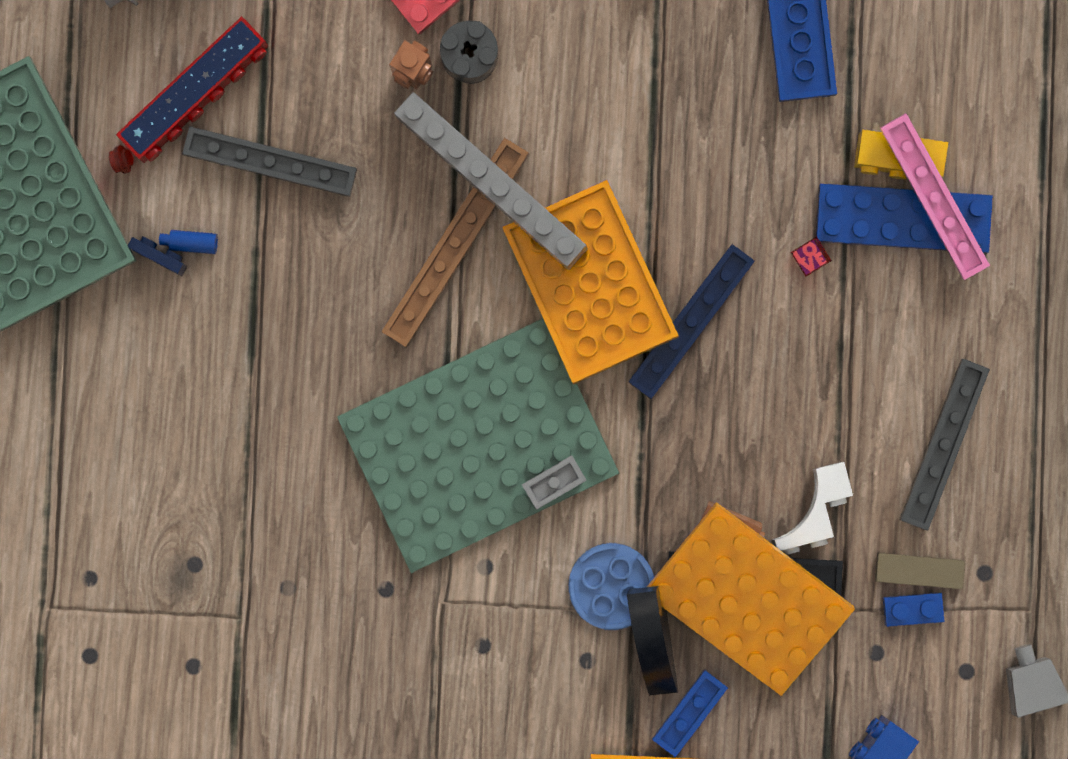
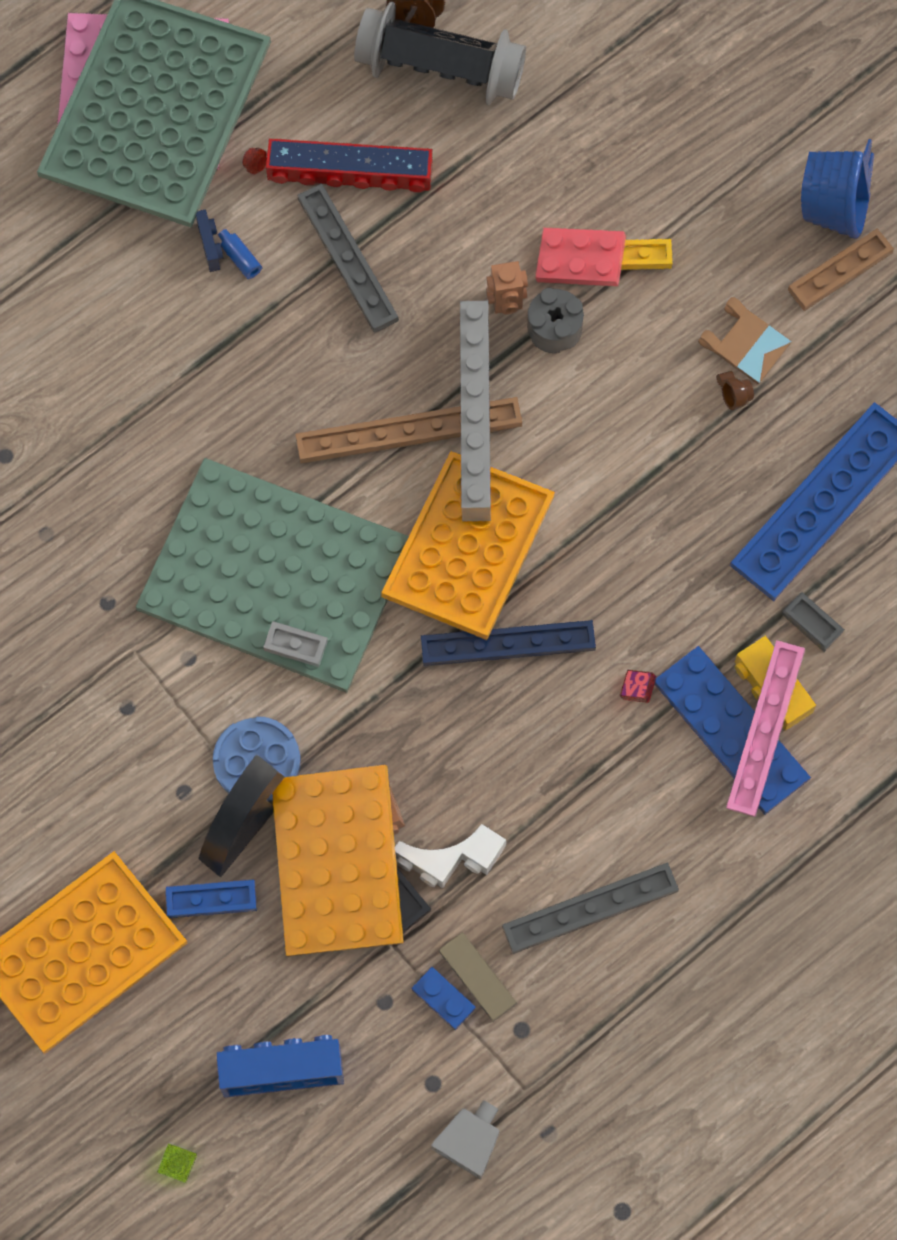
camera: 45 degrees right, 15 degrees down
none -> dark grey tile [782,592,845,652]

